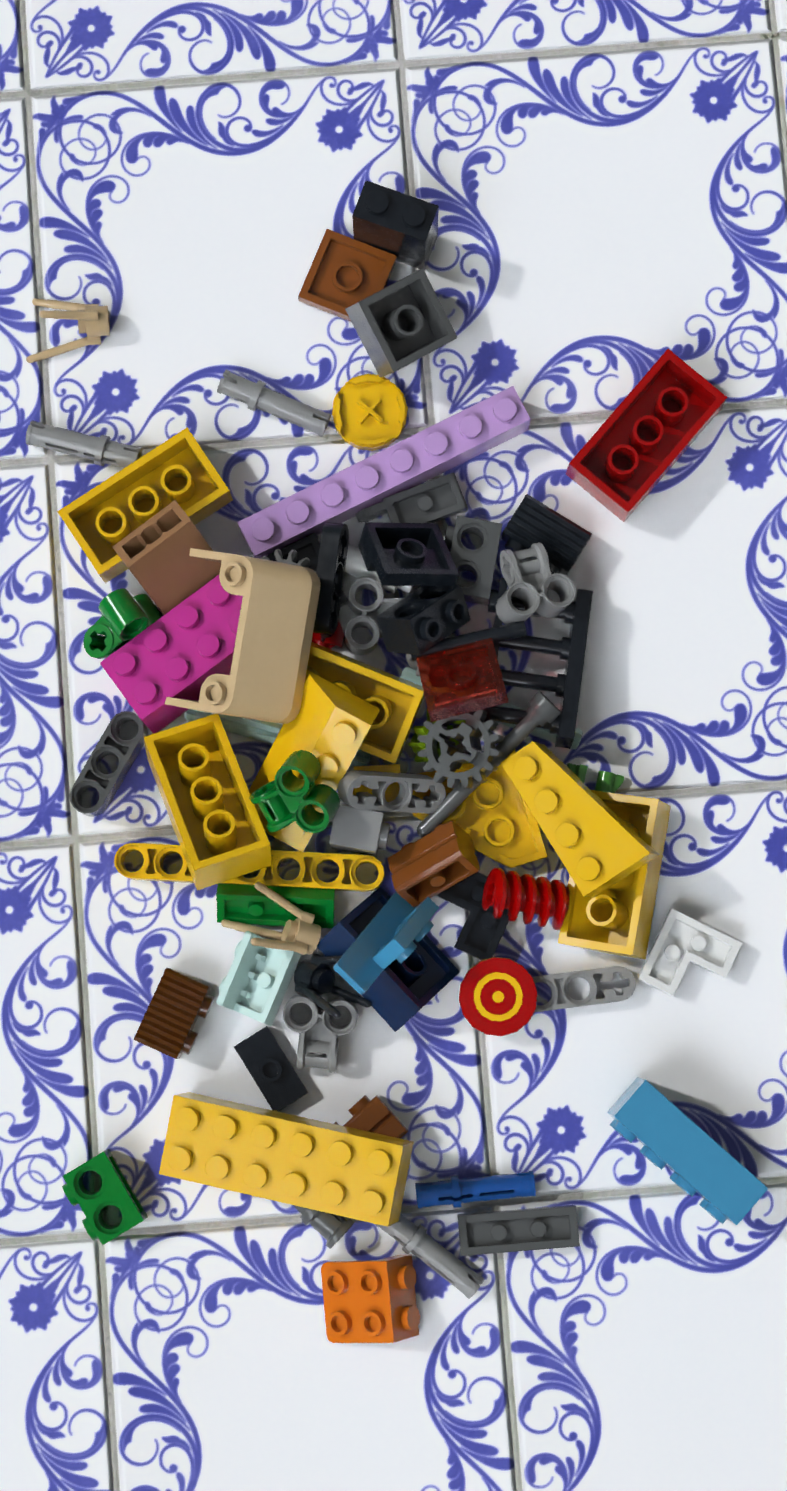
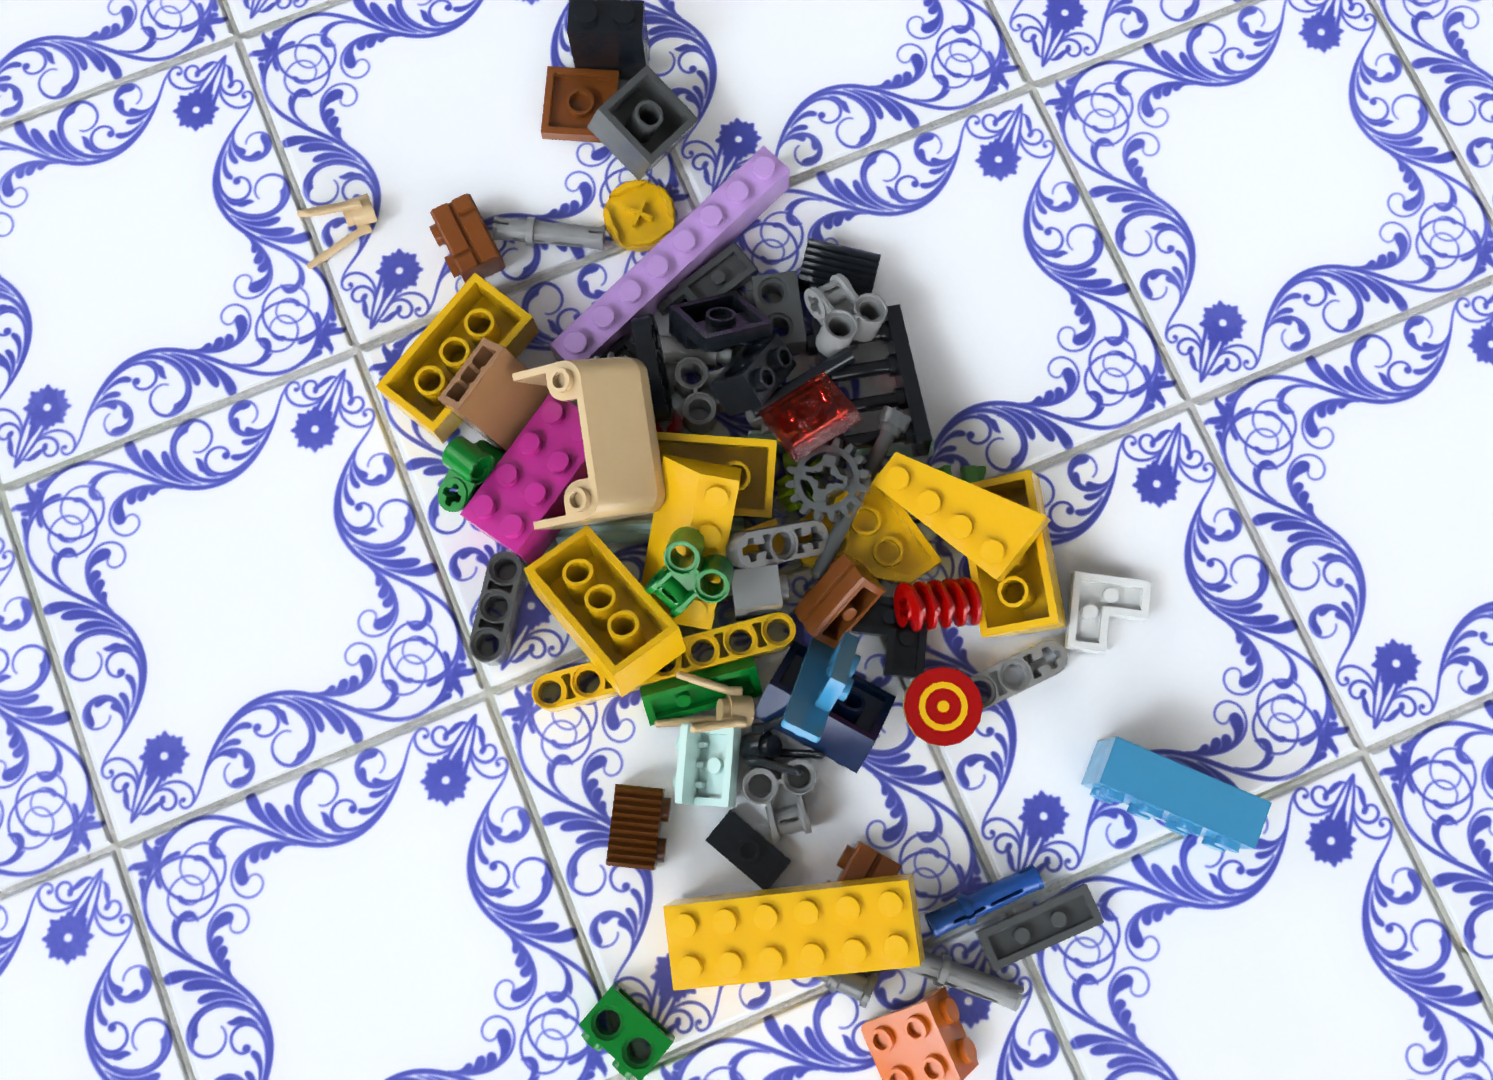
camera: 20 degrees left, 5 degrees down
light grey pin [26,420,143,468] -> none
red brick [566,349,727,522] -> none
none -> dark orange brick [429,193,506,283]

